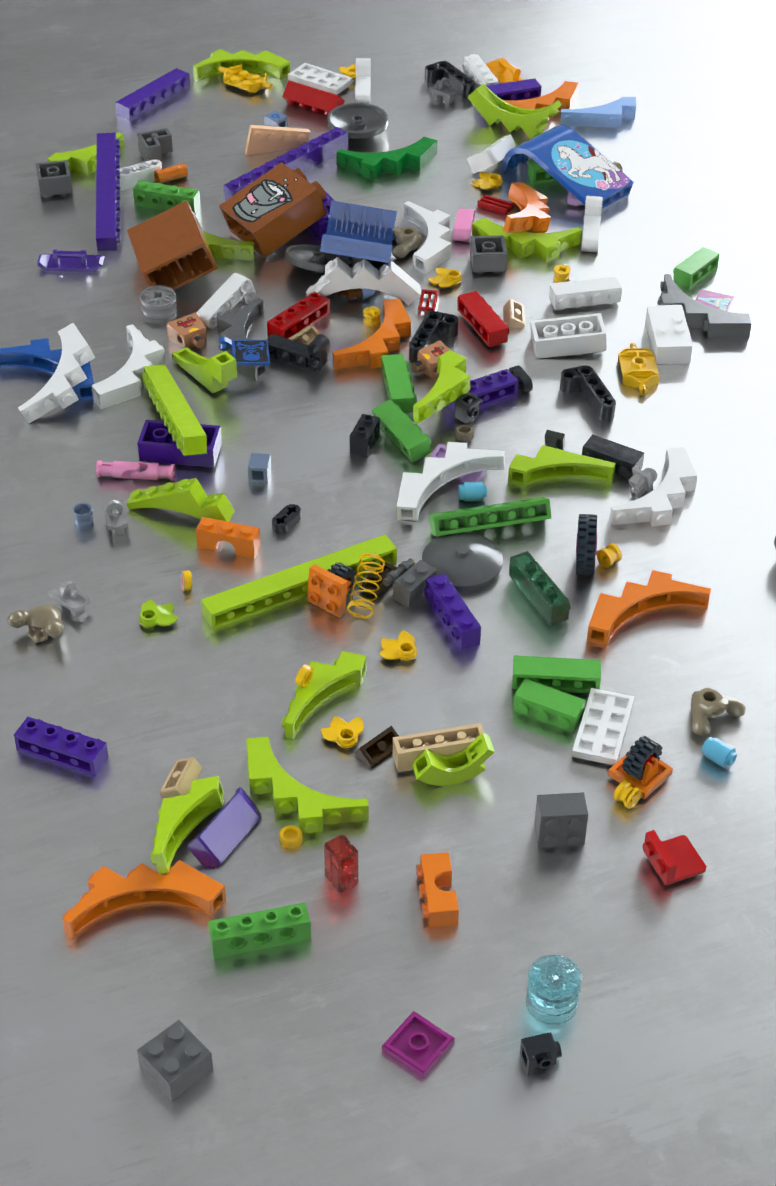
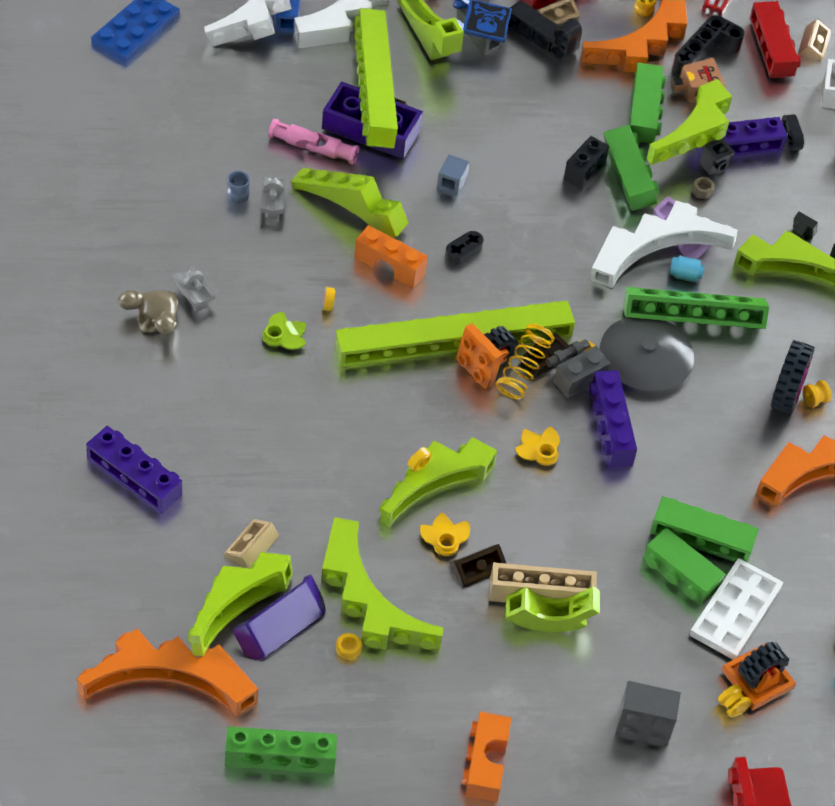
camera: 10 degrees right, 10 degrees up
clear red brick [324,835,359,892] -> none
clear green brick [509,551,571,626] -> none

